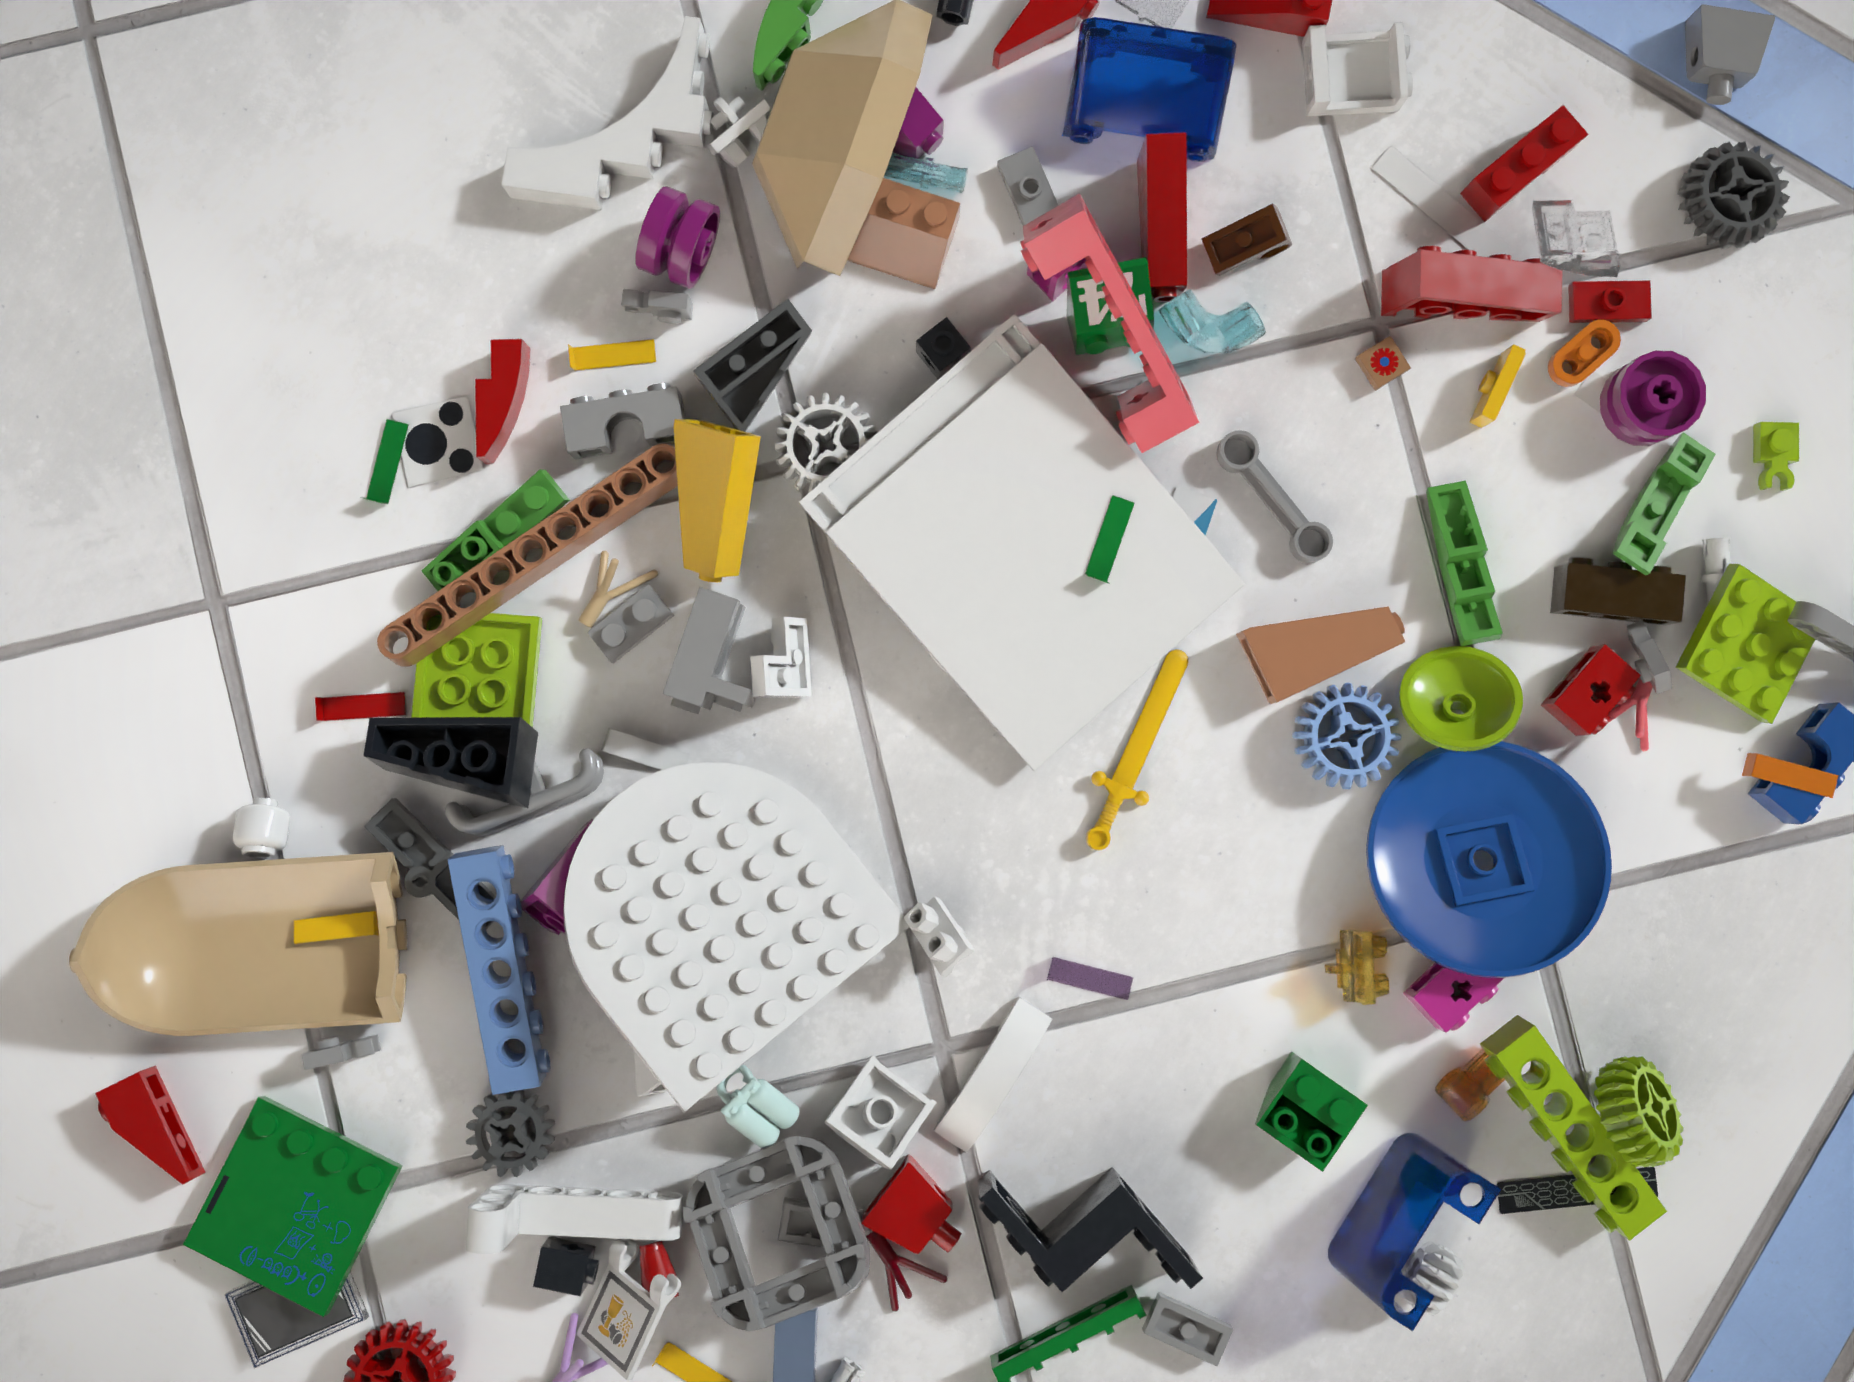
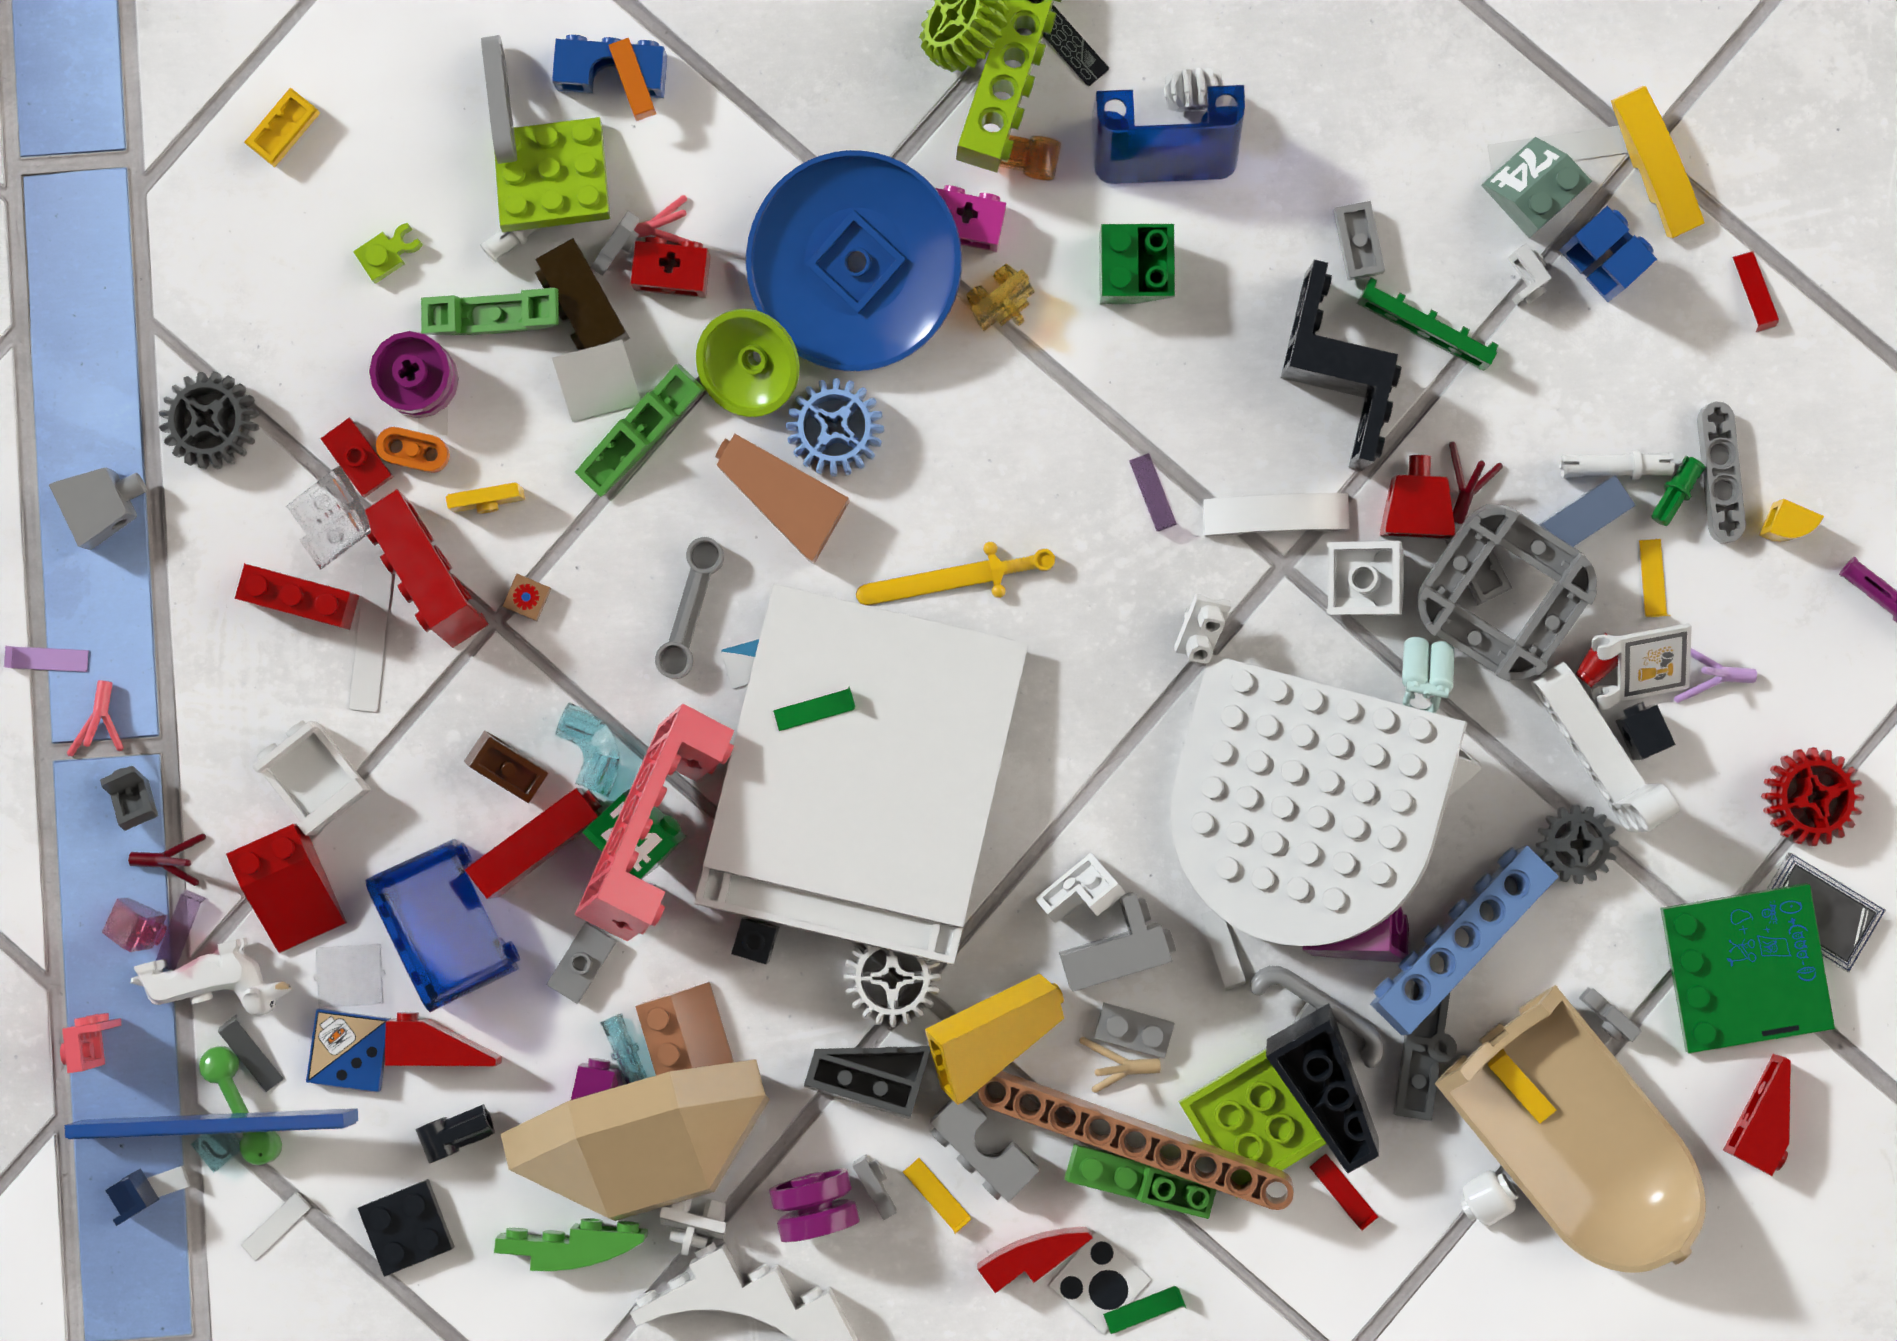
camera: 120 degrees left, 0 degrees up
none -> white sticker [552,340,641,422]

